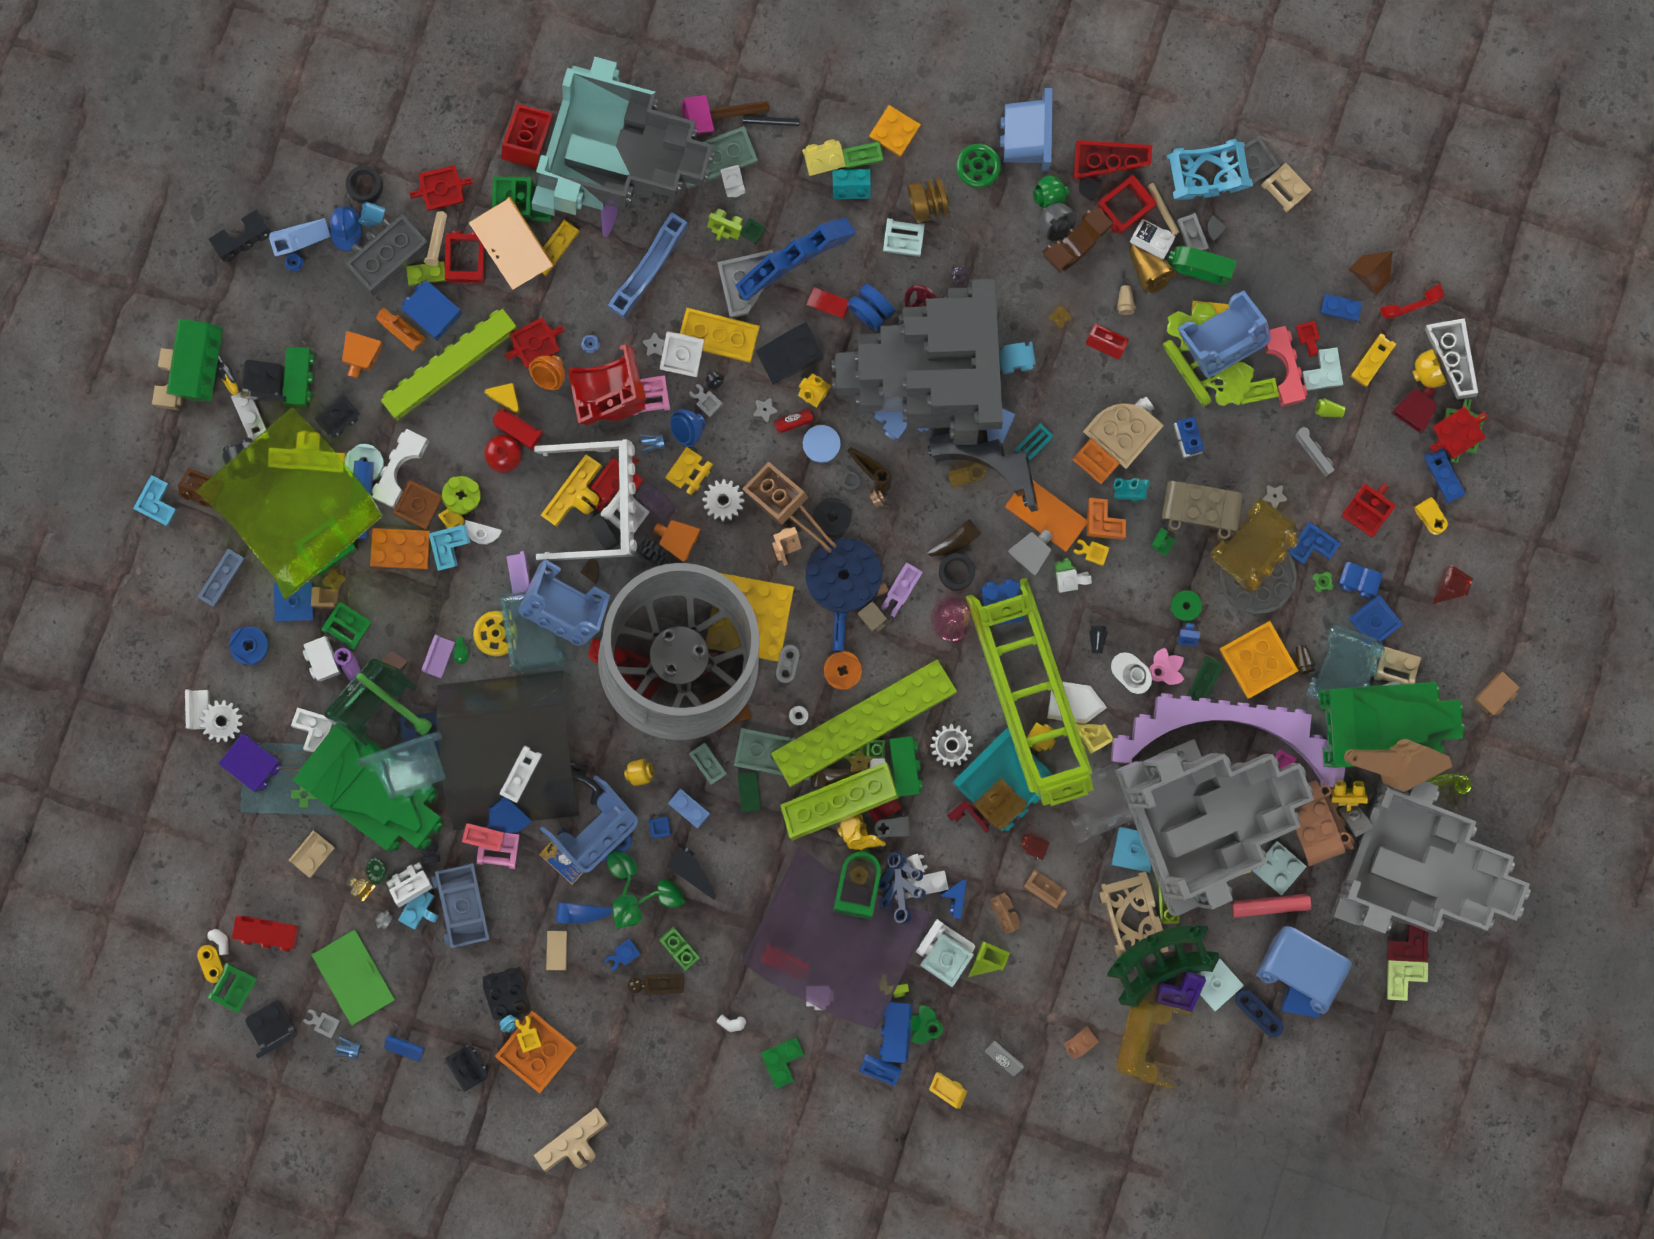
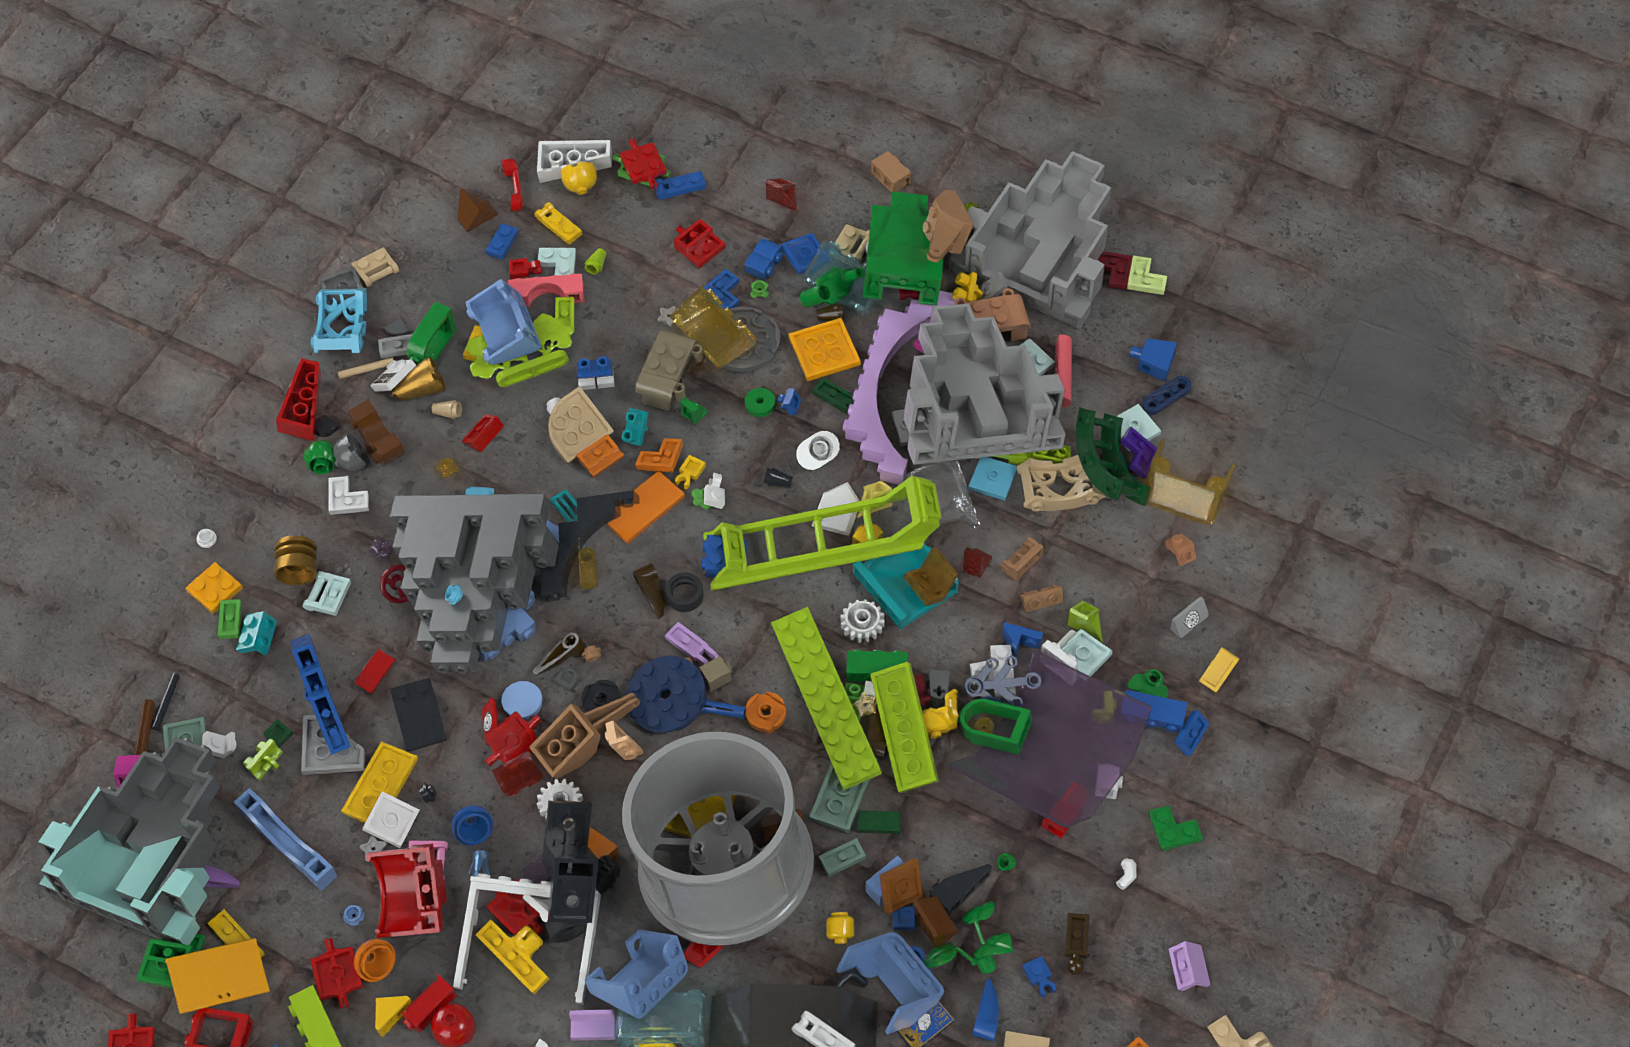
camera: 80 degrees left, 25 degrees down
red slope [501,104,553,169] -> none
dark brown tile [580,559,599,584] -> none
bright green slope [659,927,700,971] -> none
yellow plate [665,447,713,496] -> none
light grey plate [689,384,723,418] -> none
light grey plate [753,398,778,422] -> none
white plate [789,706,808,725] -> none
yellow brick [798,373,831,408] -> none
light yellow bracket [802,139,846,176] -> none
blue wheel [847,284,895,332] -> none
clear pink hair [931,596,971,641] -> none
dark red bracket [947,801,990,833] -> none
green plate [956,144,1001,188] -> none
medium blue windscreen [1000,88,1052,172] -> none
light grey torso [1008,529,1053,576] -> none
red window [1096,175,1157,235] -> none
bright pink plate [1149,648,1184,685] -> none
medium blue windscreen [1256,926,1352,1014] -> none
light grey plate [1295,427,1335,477] -> none
dark red torso [1391,387,1437,434] -> none
yellow piece [1414,497,1448,535] -> none
none -> white plate [196,529,217,548]
none -> white plate [329,476,369,515]
none -> medium azure plate [445,585,463,605]
none -> red plate [484,711,542,770]
none -> clear red bracket [492,751,543,796]
none -> black bracket [542,800,599,923]
none -> green piece [800,267,864,308]
none -> dark orange tile [880,858,923,914]
none -> reddish brown slope [913,896,958,947]
none -> green hinge [997,853,1016,871]
none -> lavender panel [1169,941,1210,991]

